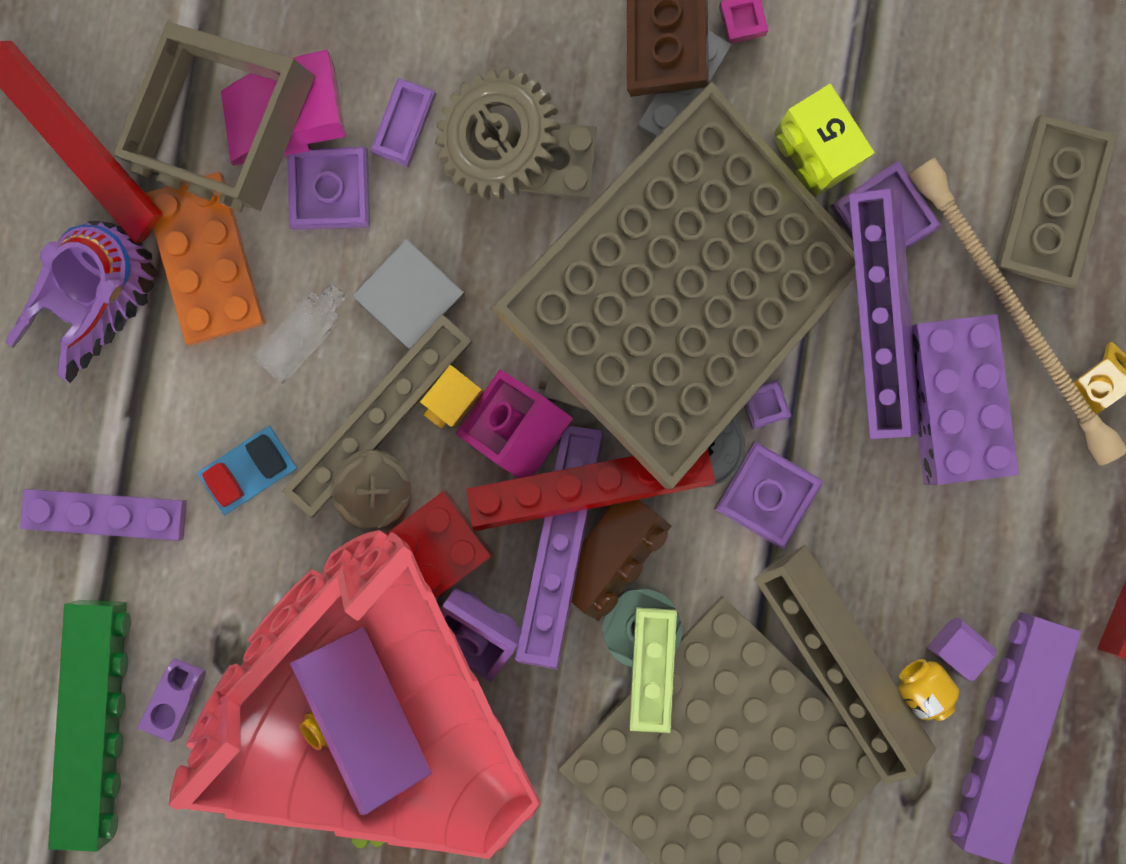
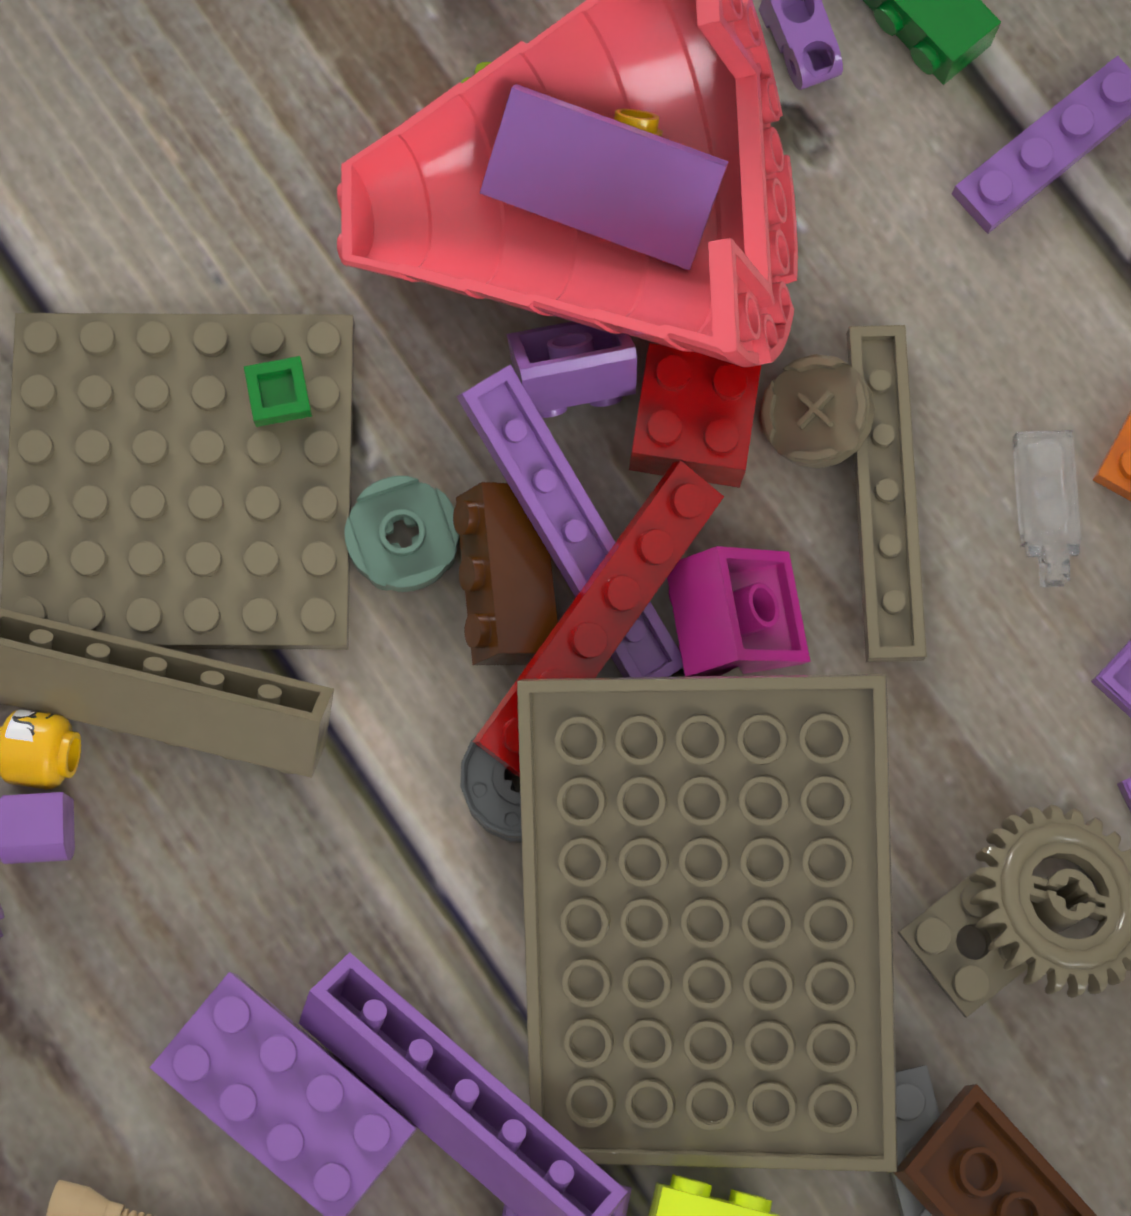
camera: 135 degrees right, 10 degrees down
piece [197,426,297,516] -> none
light grey tile [353,239,465,350] -> none
yellow brick [420,365,484,429] -> none
yellowish green tile [629,607,677,733] -> none
medium lavender tile [714,441,824,550] -> none
medium lavender tile [744,379,792,430] -> none
none -> green plate [243,356,312,427]

